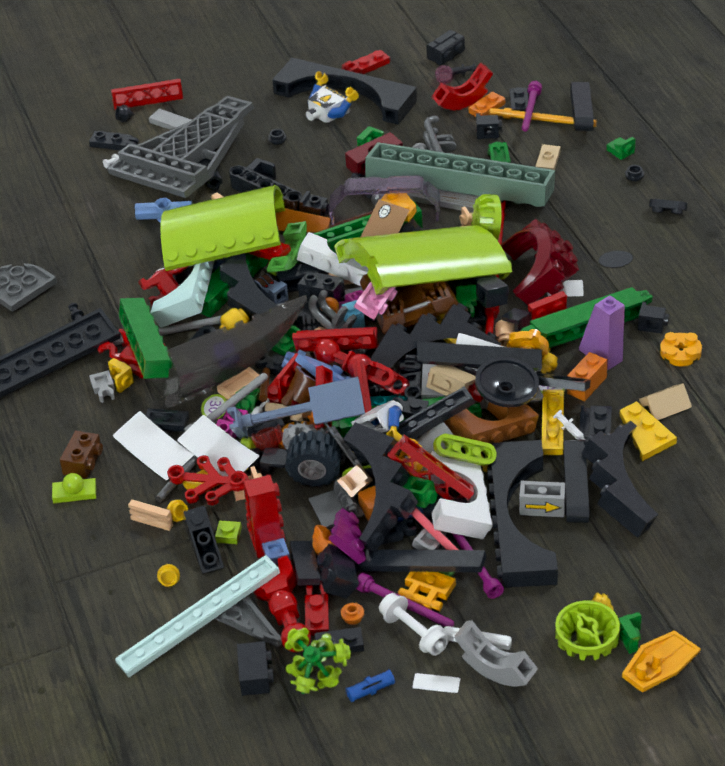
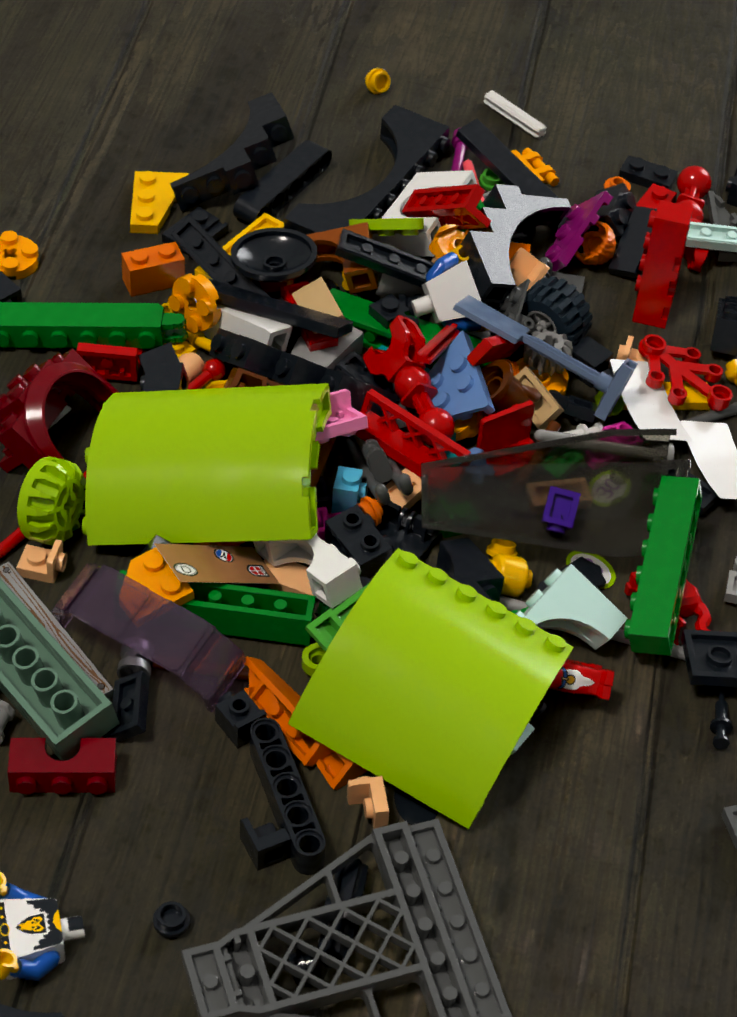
camera: 155 degrees left, 5 degrees up
yellow bracket [108,358,134,393] -> none
medium blue piece [135,198,192,222] -> none
lime plate [215,521,242,544] -> none
clear red hair [251,424,283,451] -> none
lime plant [285,628,351,694] -> none
blue pin [346,670,395,702] -> none
magenta piece [356,573,454,627] -> none
green bracket [357,126,384,147] -> none
white piece [379,593,449,656] -> none
black hinge [405,385,422,400] -> none
white sticker [412,673,460,693] -> none
light grey arch [454,620,538,686] -> none
light grey brick [519,481,565,517] -> none
white piece [553,410,585,440] -> none
lime gear [555,601,620,660] -> none
medium lavender slope [579,295,625,370] -> none
green bracket [618,612,642,654] -> none
light orange piece [622,630,701,692] -> none
tan panel [639,383,692,420] -> none

